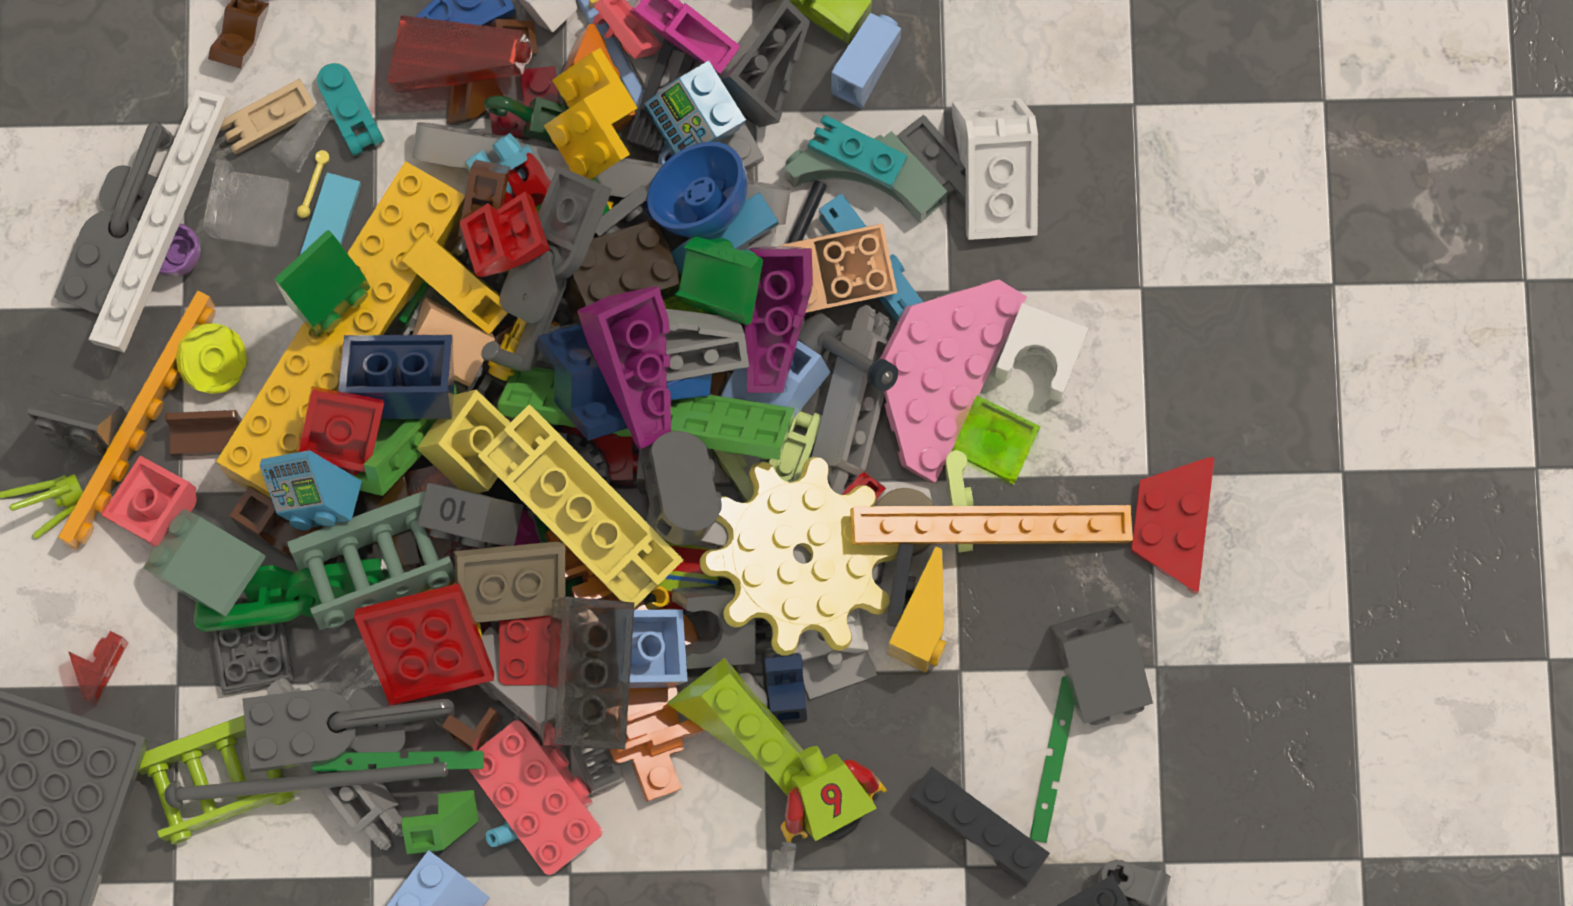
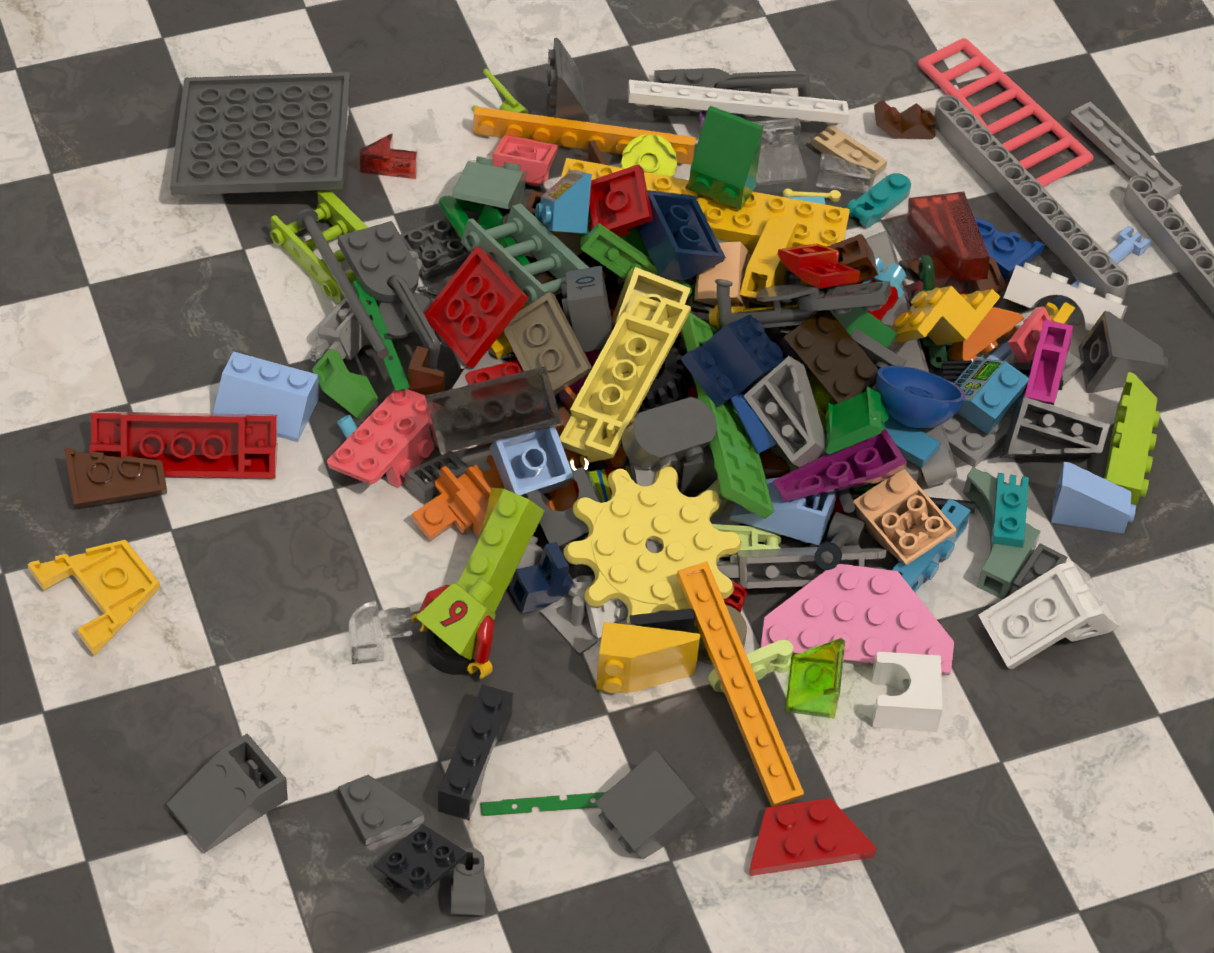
camera: 65 degrees right, 25 degrees down
magenta wedge [577,286,671,449] -> none

